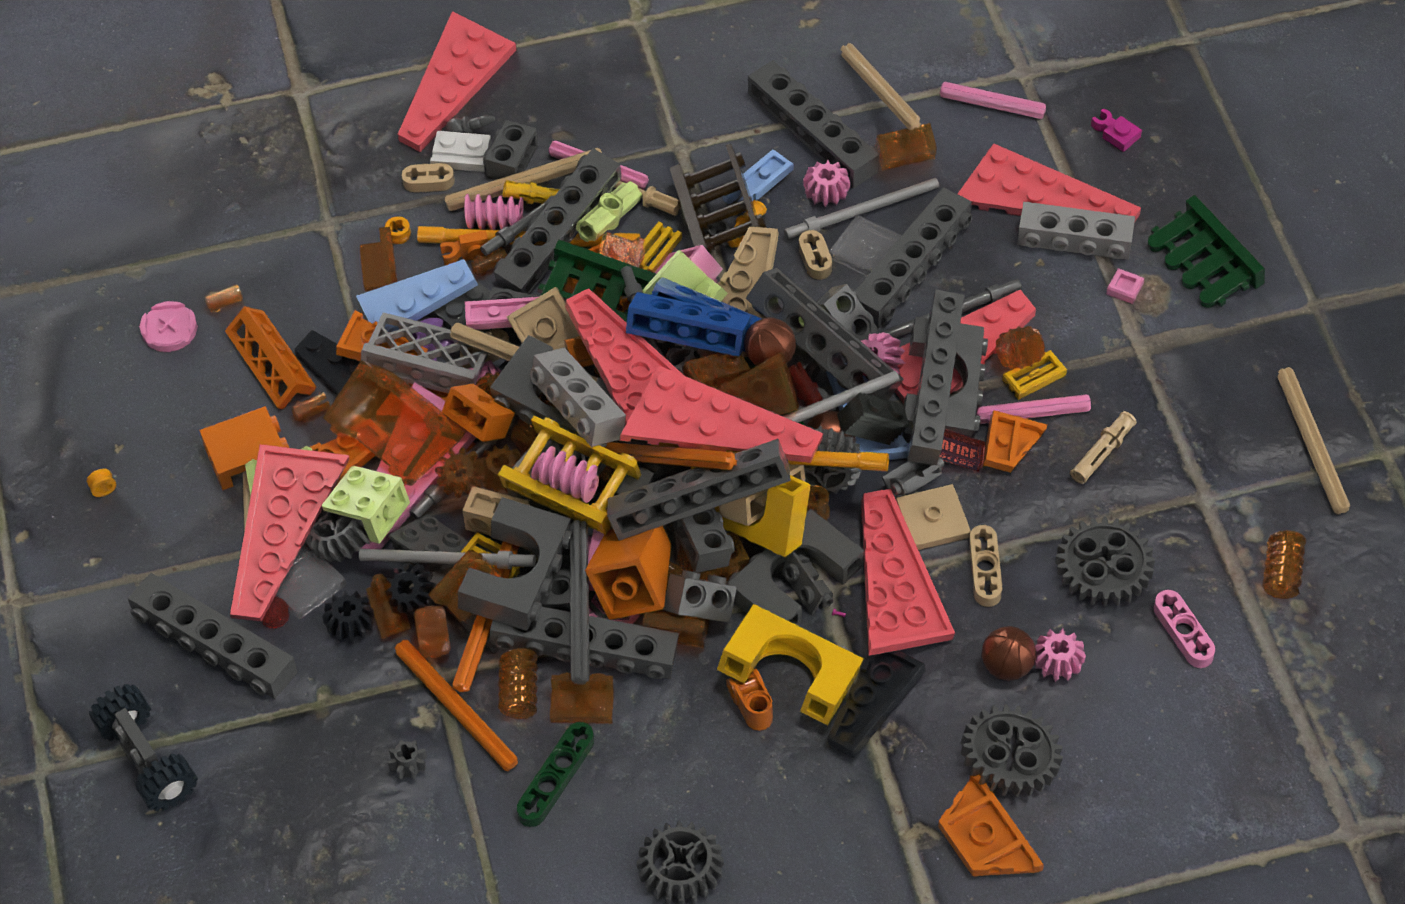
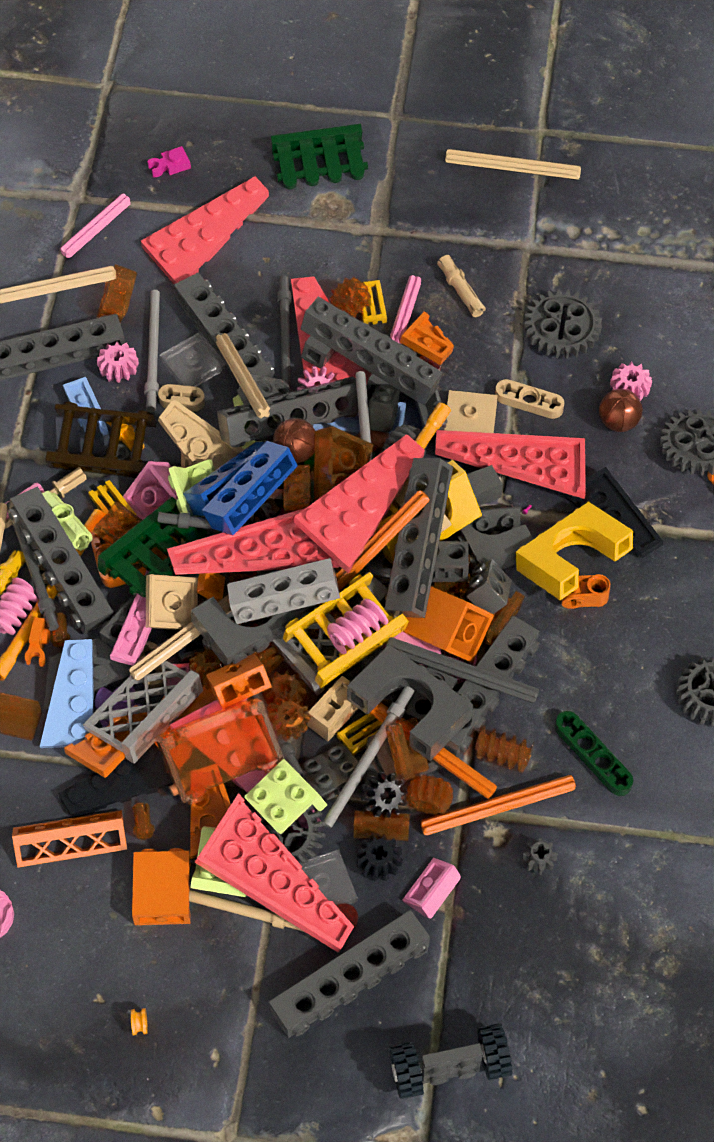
camera: 70 degrees left, 5 degrees up
clear orange bracket [550,673,614,724] -> none
light grey brick [1017,202,1135,260] -> none
bright pink tile [1106,268,1144,304] -> none
bright pink beam [1154,590,1215,668] -> none
clear orange piece [1262,530,1307,599] -> none
none -> tan axle [216,333,270,418]
none -> bright pink slope [402,858,461,919]

